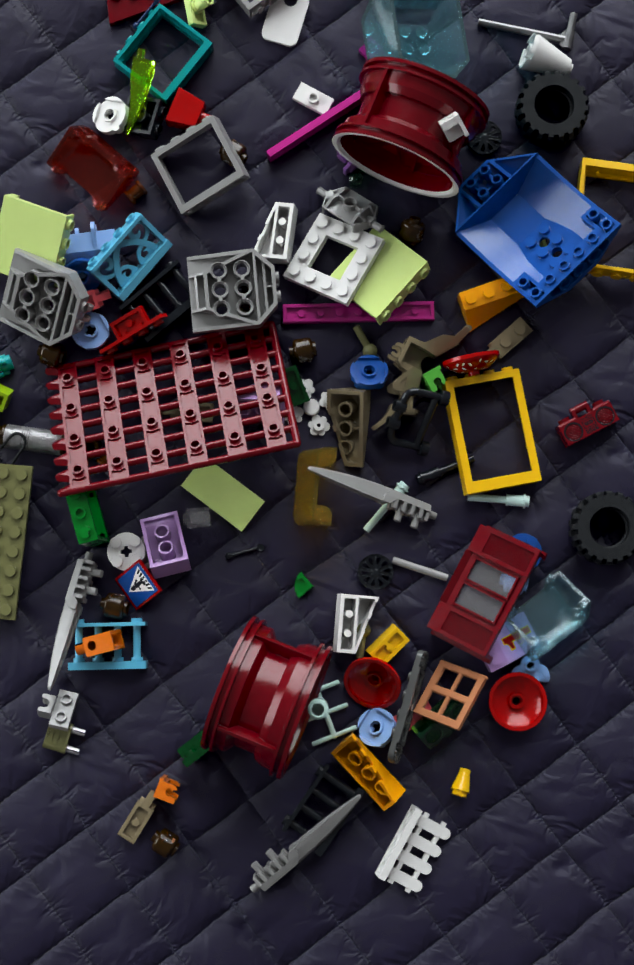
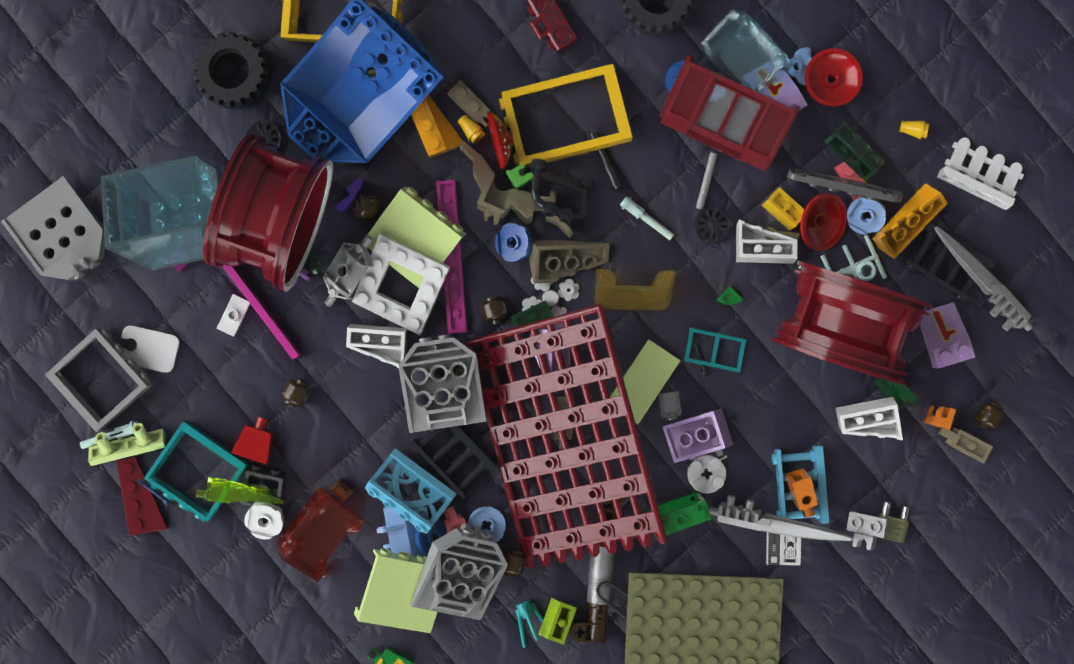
camera: 95 degrees left, 5 degrees up
red bracket [99,305,168,355] -> none
dark brown head [100,593,130,619] -> none
piece [115,559,162,611] -> none
light grey window [151,115,250,216] -> none
light grey piece [307,466,437,529] -> none
olive bar [353,325,377,356] -> none
nougat window [413,660,488,731] -> none
white panel [438,111,469,142] -> none
light aqua pin [467,494,530,509] -> none
flat silver bar [478,12,578,51] -> none
white cone [519,33,573,75] -> none
none -> dark purple slope [335,177,365,213]
none -> yellow cone [458,115,485,143]
none -> teal window [684,327,747,373]
none -> sticker [766,532,801,565]
none -> white wedge [836,397,903,440]
none -> lavender slope [920,302,975,369]

